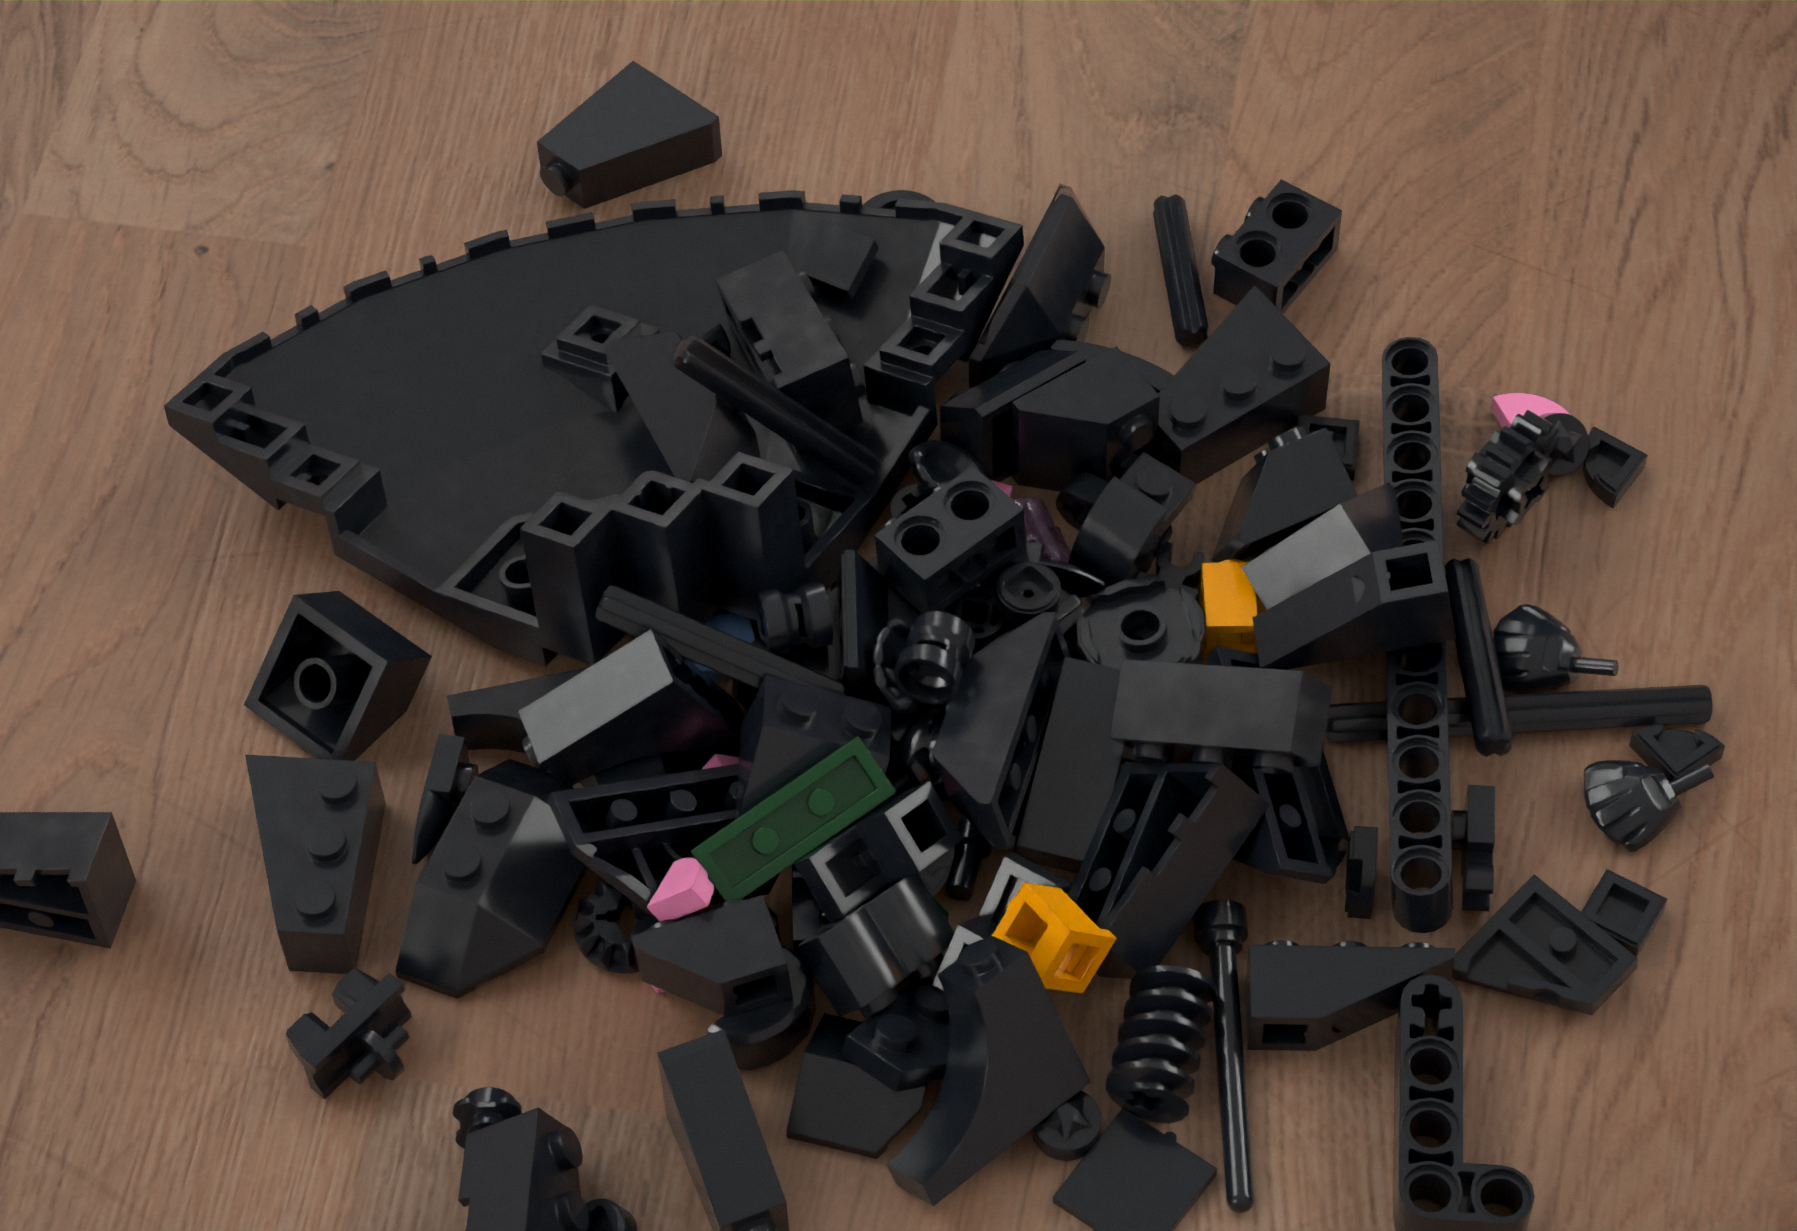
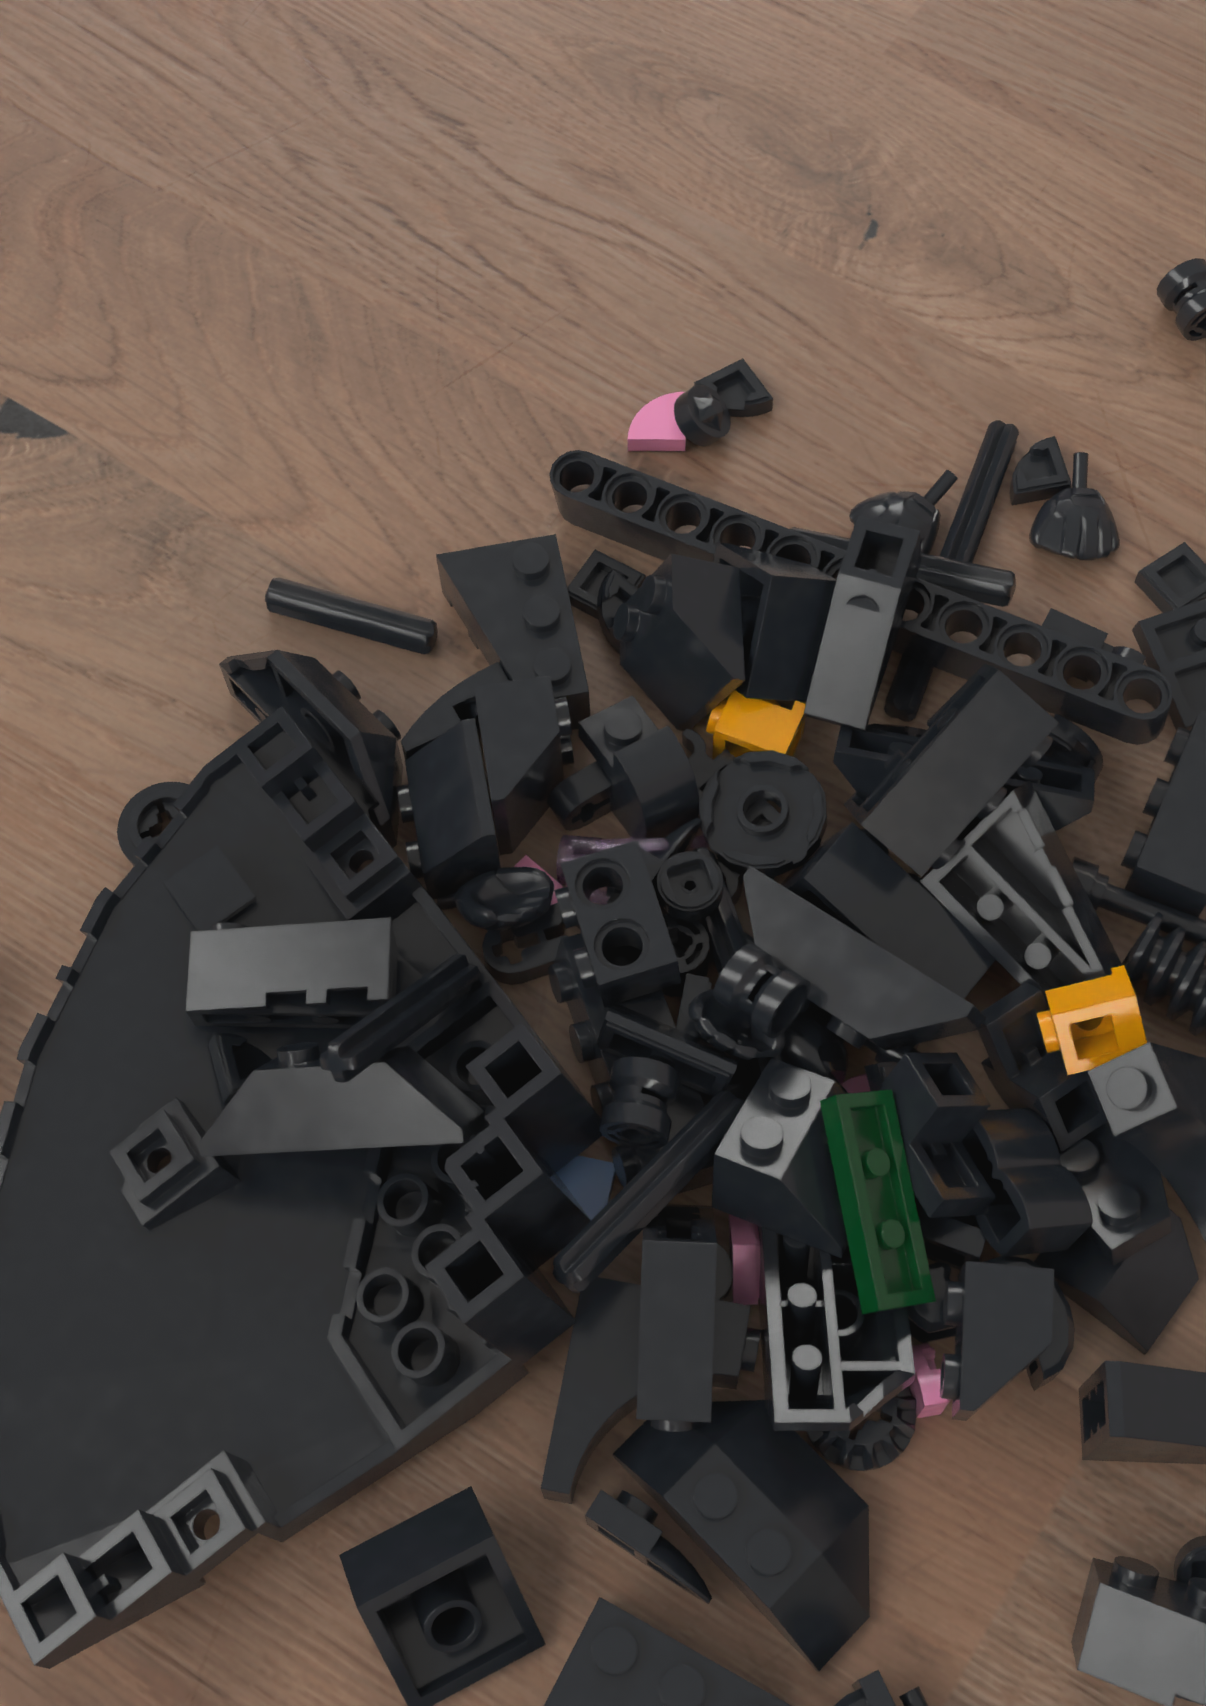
camera: 65 degrees left, 10 degrees up
black plate [453,1087,522,1149] -> none
bright pink tile [647,858,714,922] -> none
black brick [1211,179,1342,314] -> none
black gear [1456,410,1559,544] -> none

